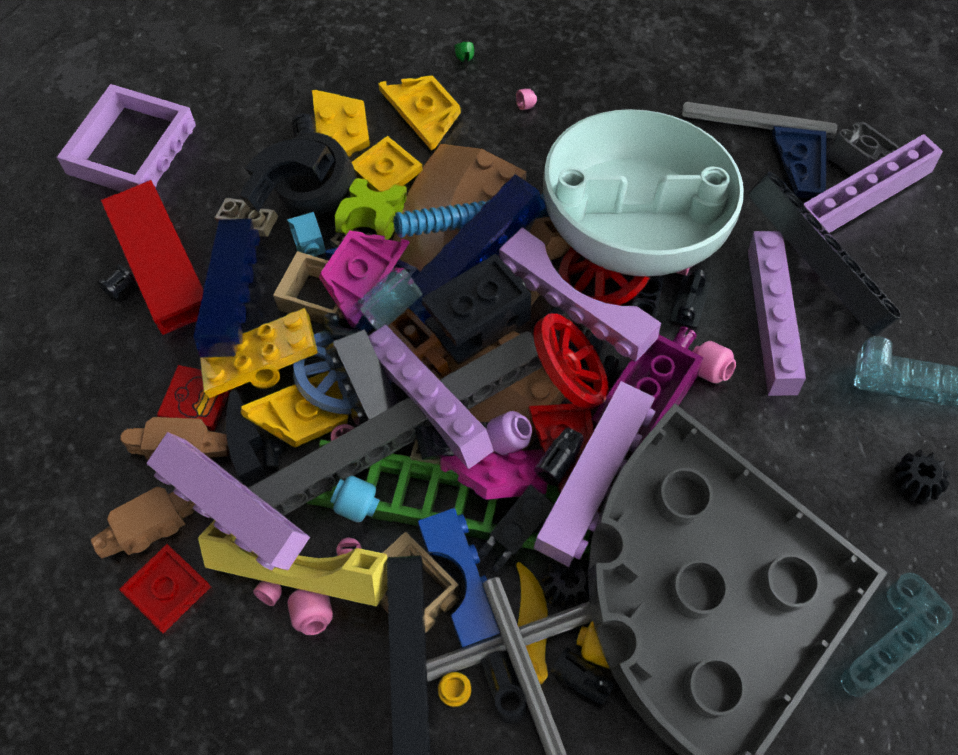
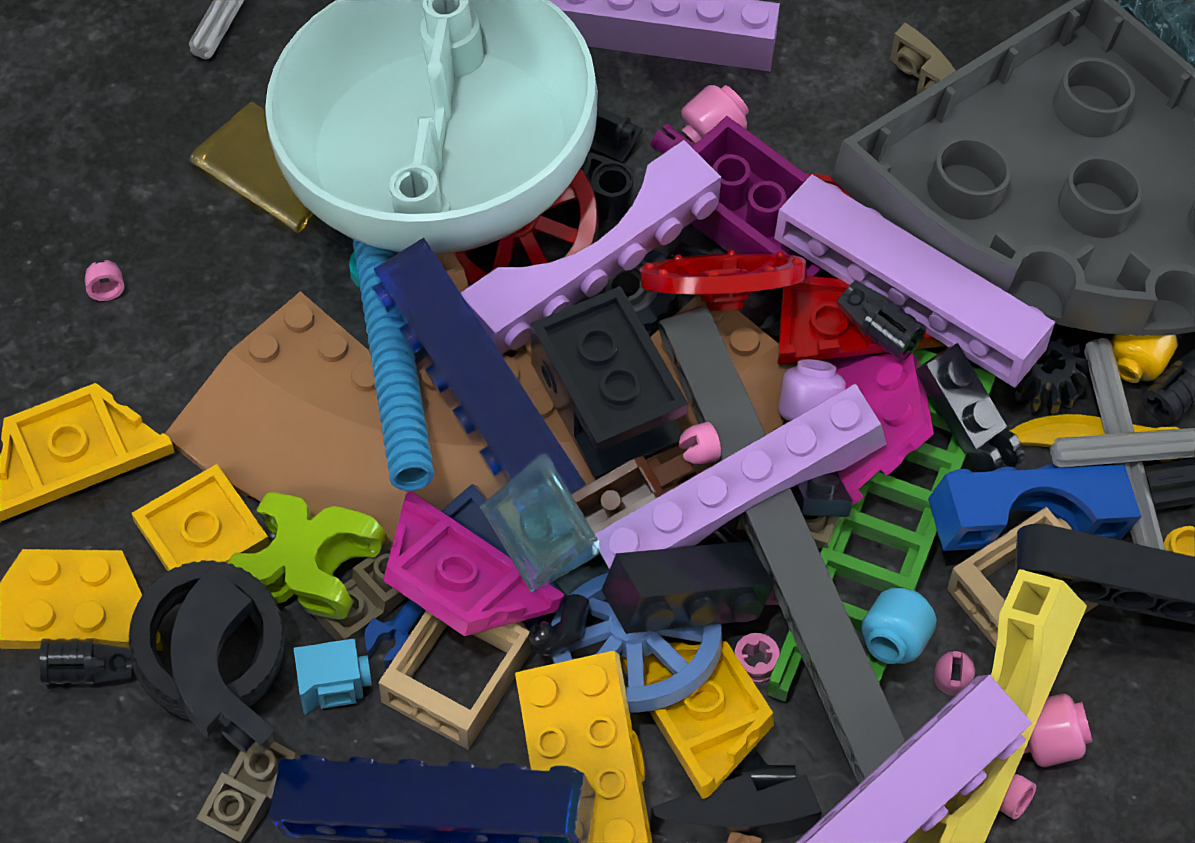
camera: 85 degrees left, 0 degrees up
none -> bright pink hinge [679,422,721,464]
none -> dark tan slope [890,23,956,95]

